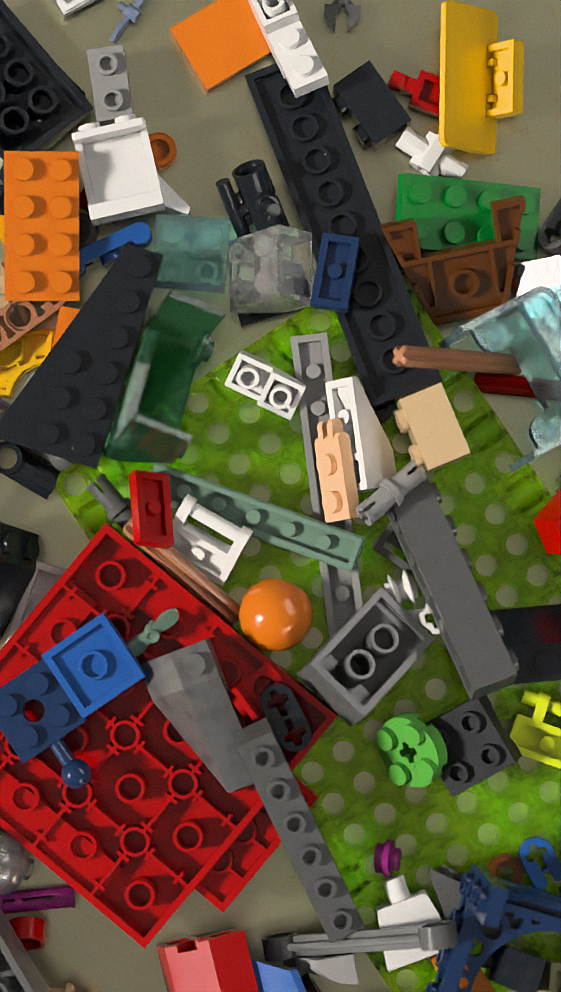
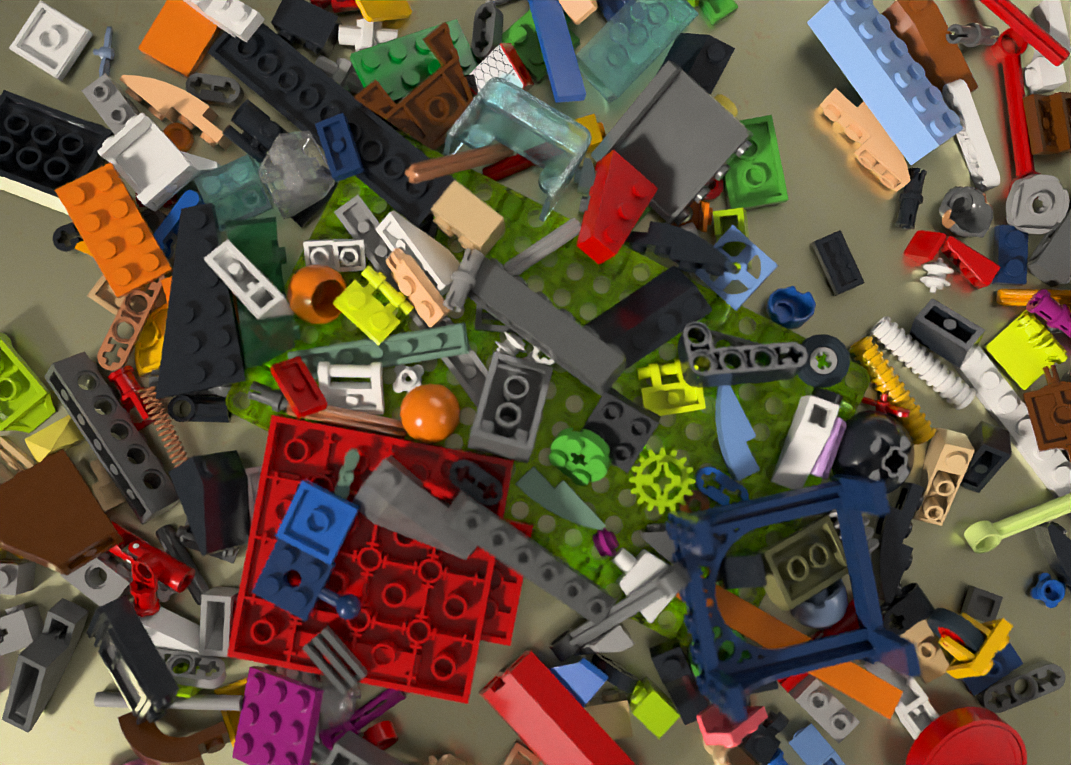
camera: 30 degrees left, 0 degrees up
none -> light nougat slope [119,75,233,150]
none -> dark grey beam [186,73,244,107]
none -> white slope [204,239,294,333]
none -> orange helmet [287,265,347,324]
none -> dark grey tile [302,626,368,695]
none -> light grey axle [314,55,363,94]
none -> neon yellow plate [333,266,414,346]
none -> white plate [393,364,424,393]
none -> light grey axle [503,218,581,276]
none -> sand green slope [516,466,606,530]
none -> lime gear [628,447,696,514]

